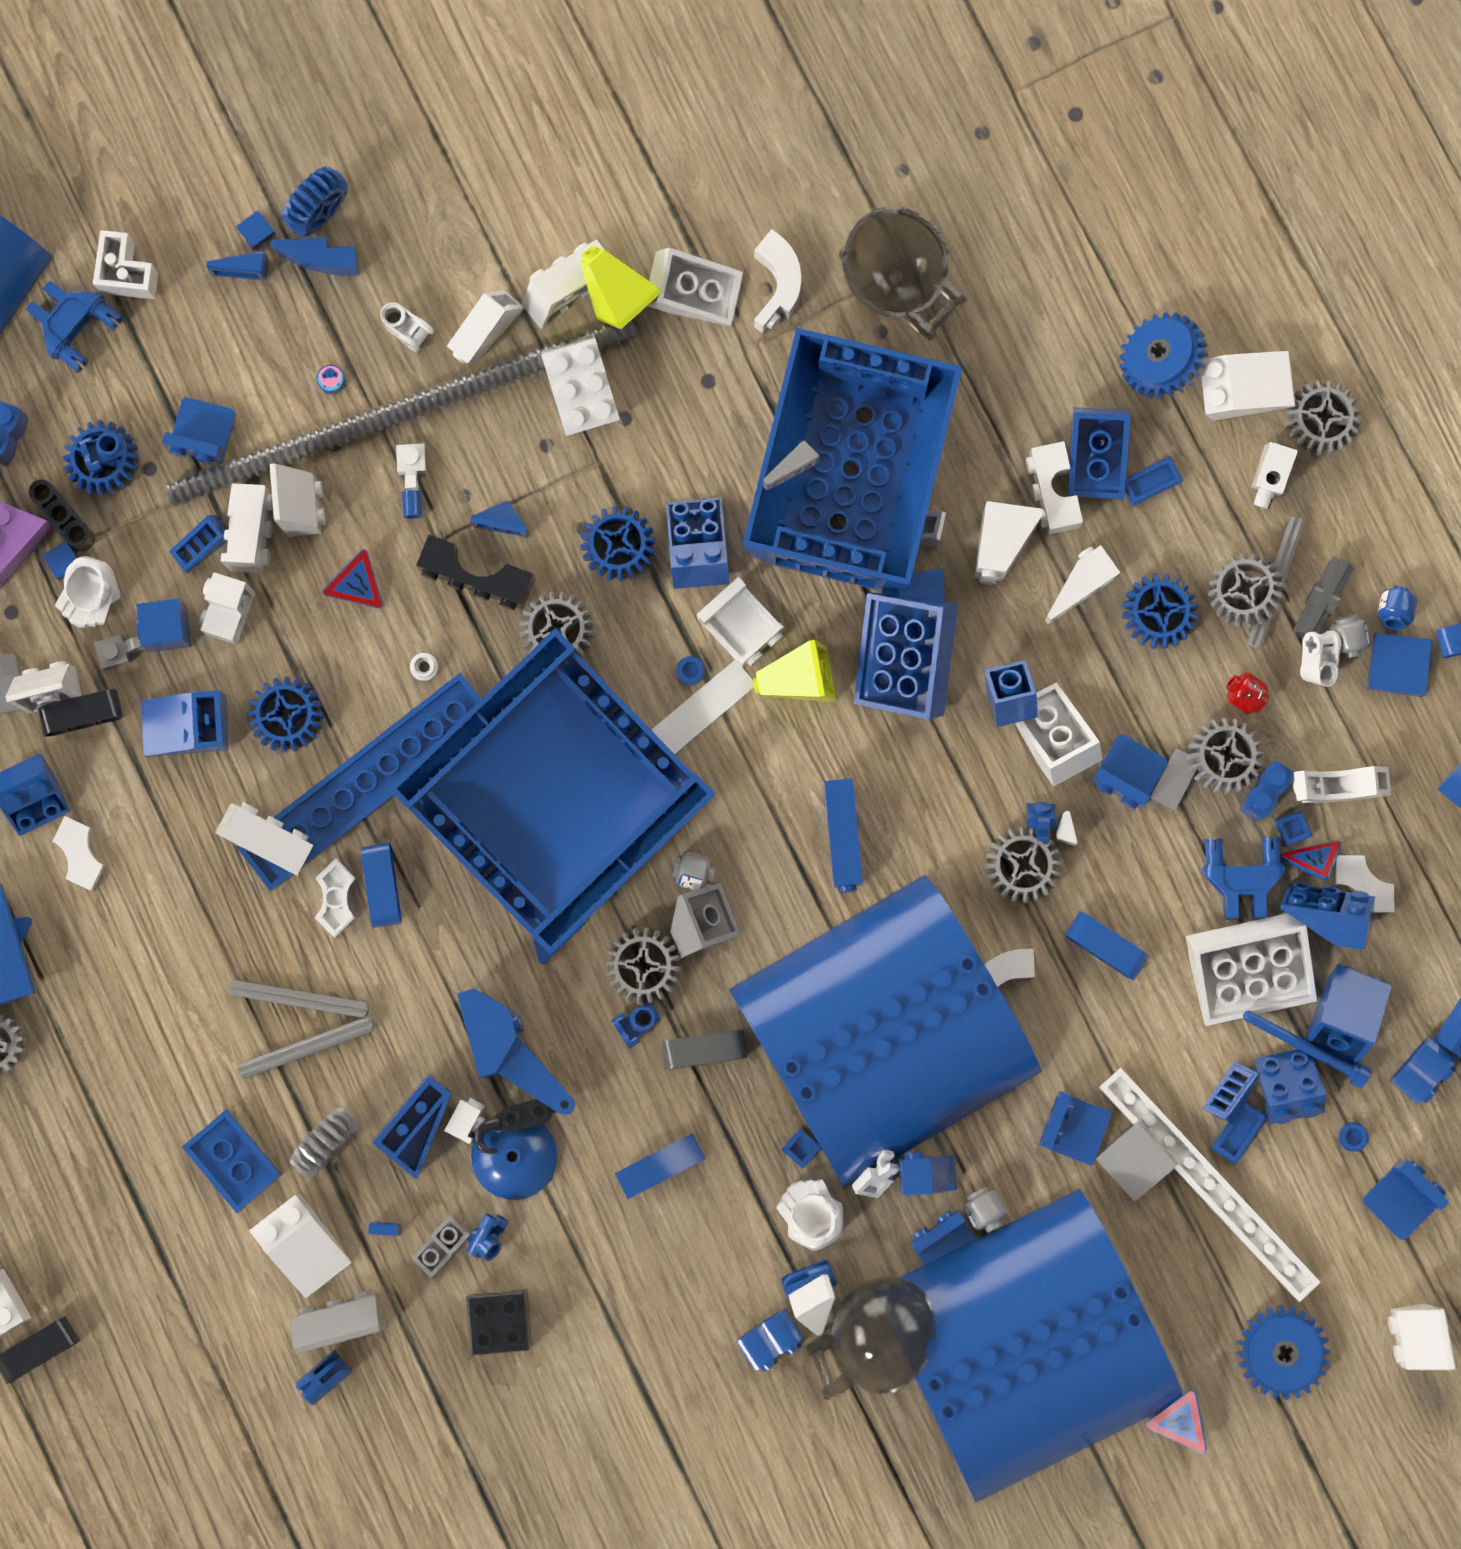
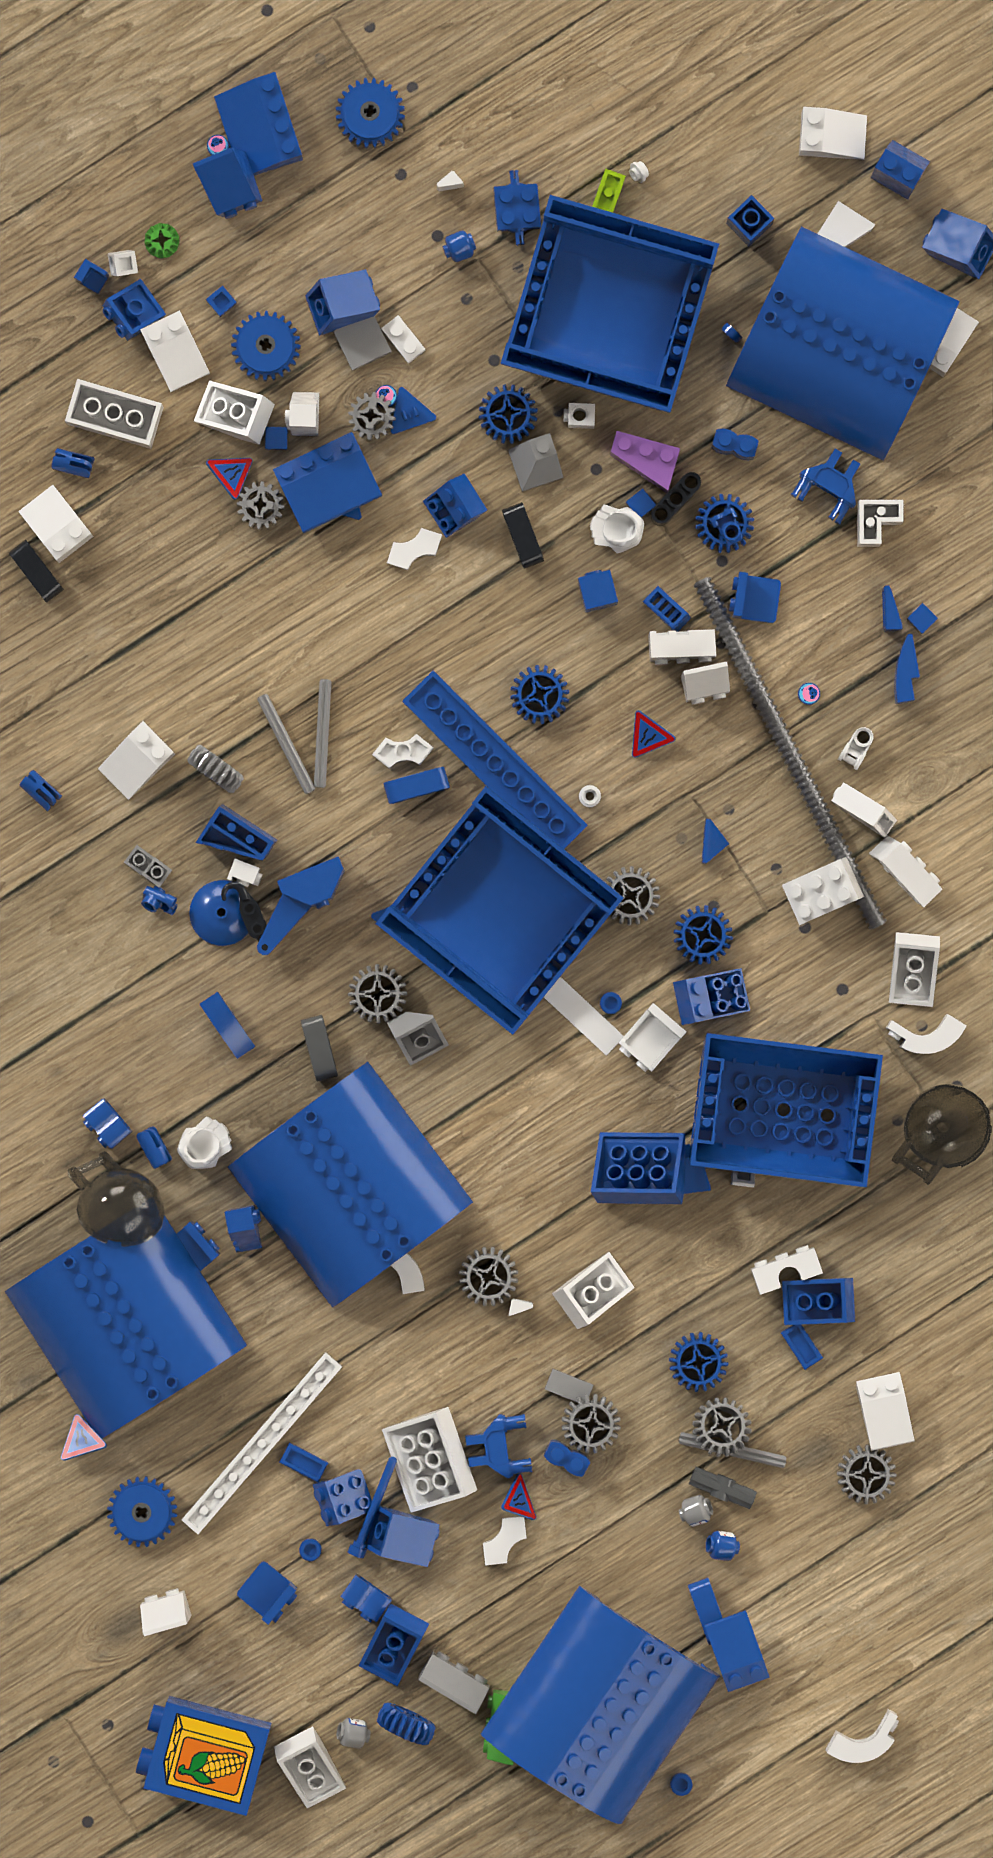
camera: 75 degrees right, 5 degrees up
white slope [6,661,82,714] -> none
light grey plate [94,634,146,671] -> none
blue slope [141,690,229,757] -> none
blue plate [182,1109,282,1213] -> none
white brick [199,572,256,645] -> none
white wedge [215,802,313,875] -> none
blue gear [282,166,348,237] -> none
light grey slope [291,1290,387,1354] -> none
blue tile [368,1222,401,1236] -> none
white plate [396,444,426,490] -> none
blue hinge [402,490,423,519] -> none
black arch [416,534,535,611] -> none
black piece [466,1289,532,1356] -> none
neon yellow slope [580,246,662,329] -> none
blue plate [611,1003,662,1049] -> none
light grey head [672,850,715,890] -> none
neon yellow slope [753,640,837,702] -> none
light grey slope [763,441,820,491] -> none
blue tile [781,1128,821,1169] -> none
white slope [789,1275,835,1335] -> none
blue slope [823,778,863,893] -> none
white plate [852,1149,900,1198] -> none
light grey head [965,1187,1007,1233] -> none
white slope [974,501,1043,585] -> none
blue head [984,660,1038,727] -> none
blue plate [1026,802,1057,842] -> none
blue bracket [1038,1091,1112,1165] -> none
white slope [1045,545,1120,625] -> none
blue beam [1064,911,1149,981] -> none
blue bracket [1091,734,1167,810] -> none
light grey tile [1096,1120,1178,1201] -> none
blue gear [1119,312,1208,400] -> none
slope [1203,1061,1260,1125] -> none
red head [1226,672,1269,714] -> none
white torso [1251,442,1298,510] -> none
blue tile [1274,810,1312,847] -> none
blue slope [1281,882,1376,950] -> none
white arch [1294,766,1391,803] -> none
white piece [1300,630,1341,687] -> none
blue tile [1367,632,1432,697] -> none

